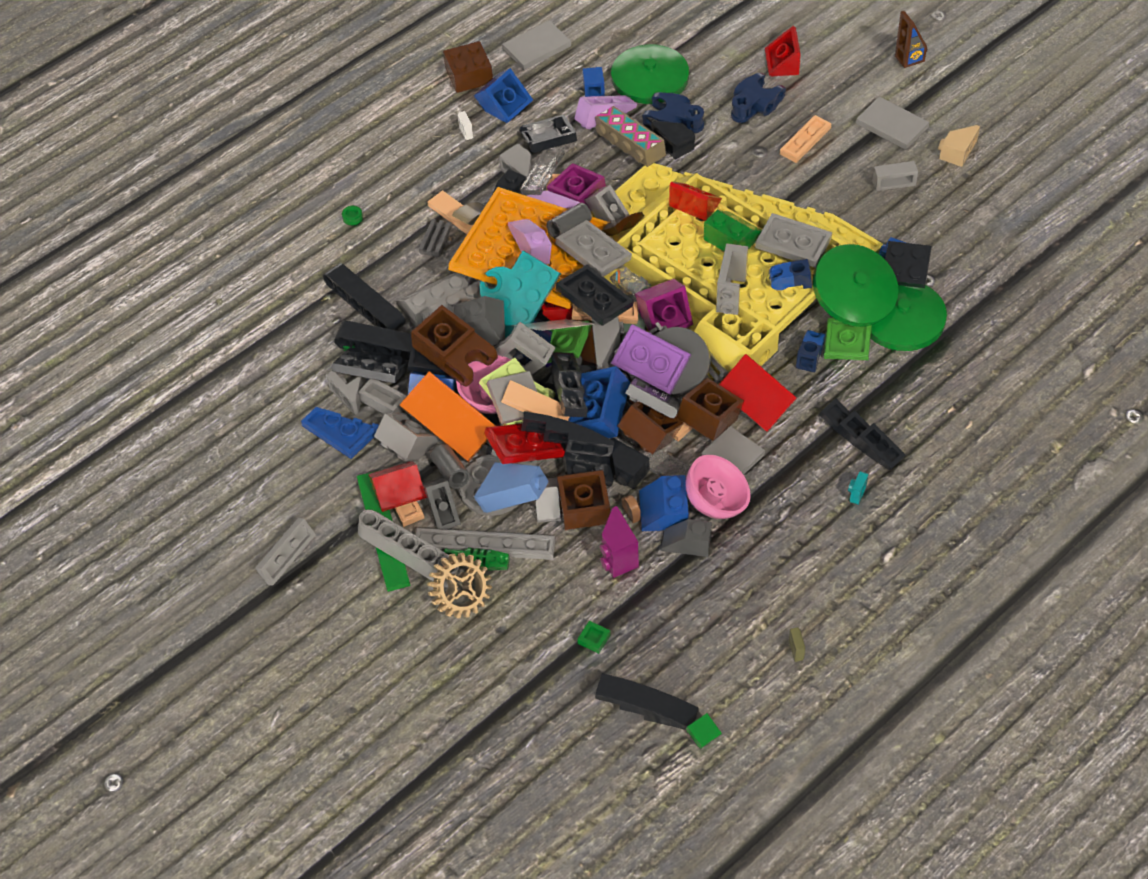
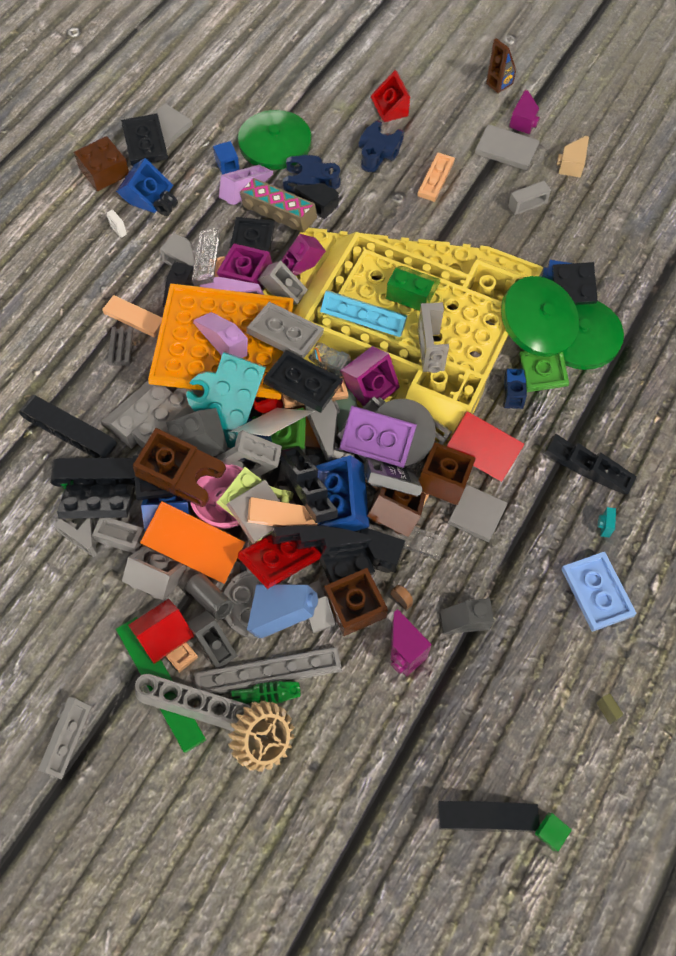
camera: 20 degrees left, 10 degrees up
blue wing [301,407,379,459] -> none
green tile [342,205,363,226] -> none
dark tan slope [452,202,485,225] -> none
container [519,114,577,153] -> none
dark grey pin [547,203,592,239] -> none
green tile [577,621,611,654] -> none
dark brown slope [601,212,644,236] -> none
blue slope [639,475,689,532] -> none
red slope [669,182,722,221] -> none
bright pink piece [686,455,750,519] -> none
light grey plate [755,213,832,267] -> none
leg [769,259,812,290] -> none
none -> black plate [121,113,168,166]
none -> black wheel [153,191,178,216]
none -> black plate [230,217,275,252]
none -> magenta slope [281,234,326,276]
none -> medium azure plate [320,290,407,337]
none -> magenta slope [509,90,540,134]
none -> light blue plate [561,551,637,632]

